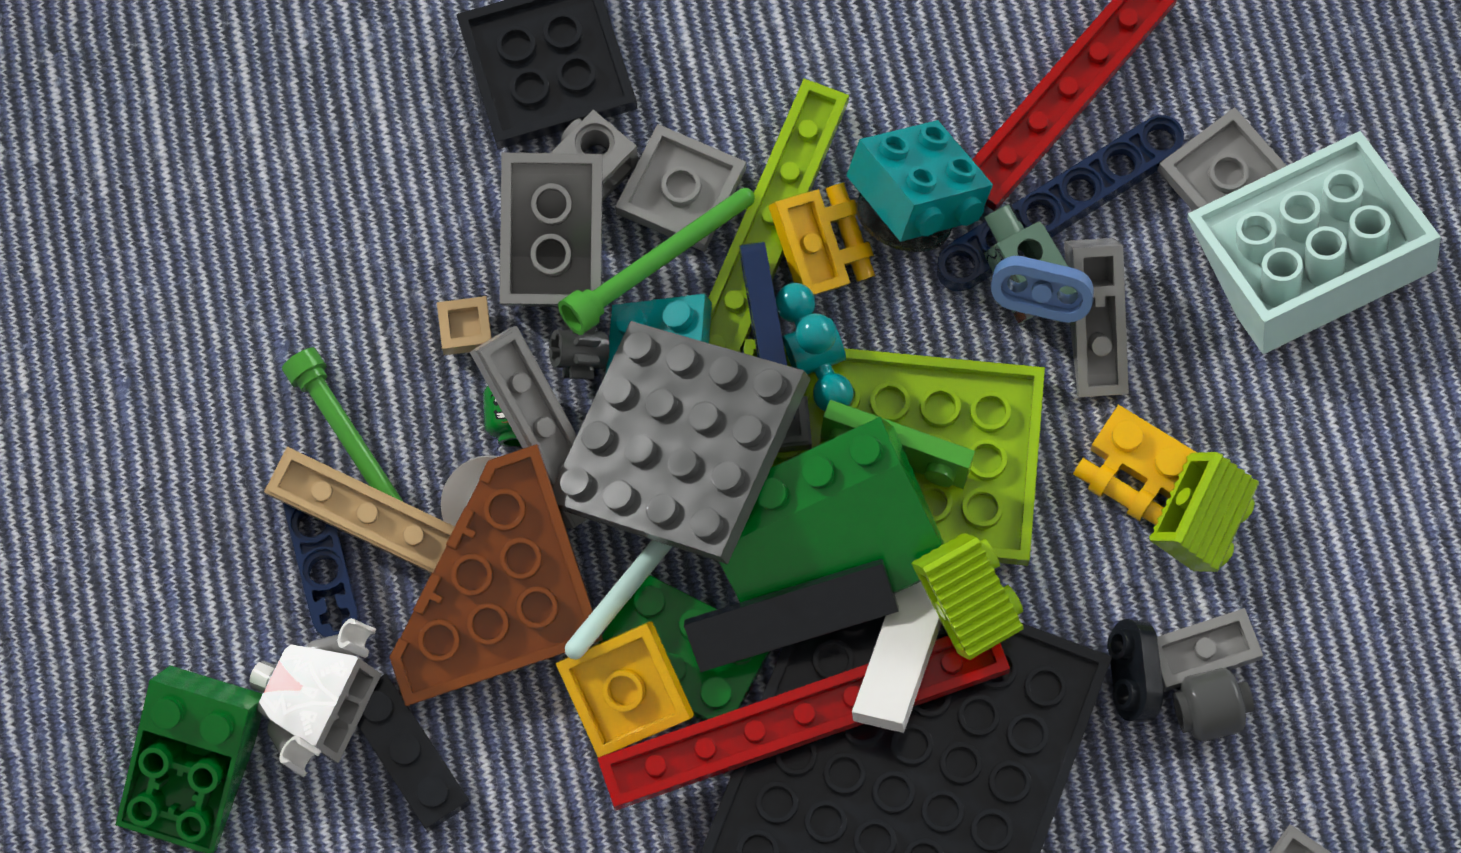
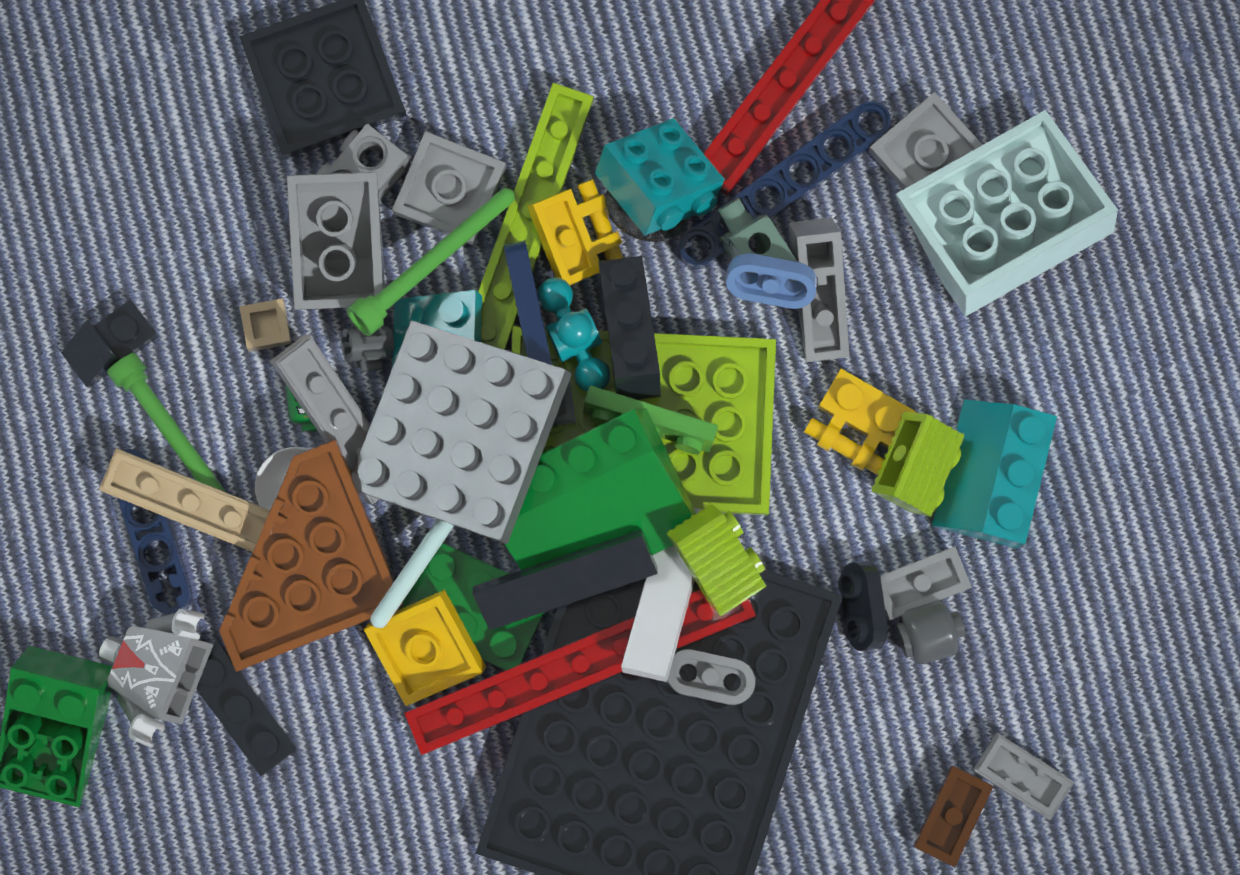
camera: 10 degrees left, 10 degrees up
none -> black slope [61,299,159,388]
none -> black arch [598,256,661,400]
none -> light grey plate [667,649,755,705]
none -> teal slope [931,399,1057,549]

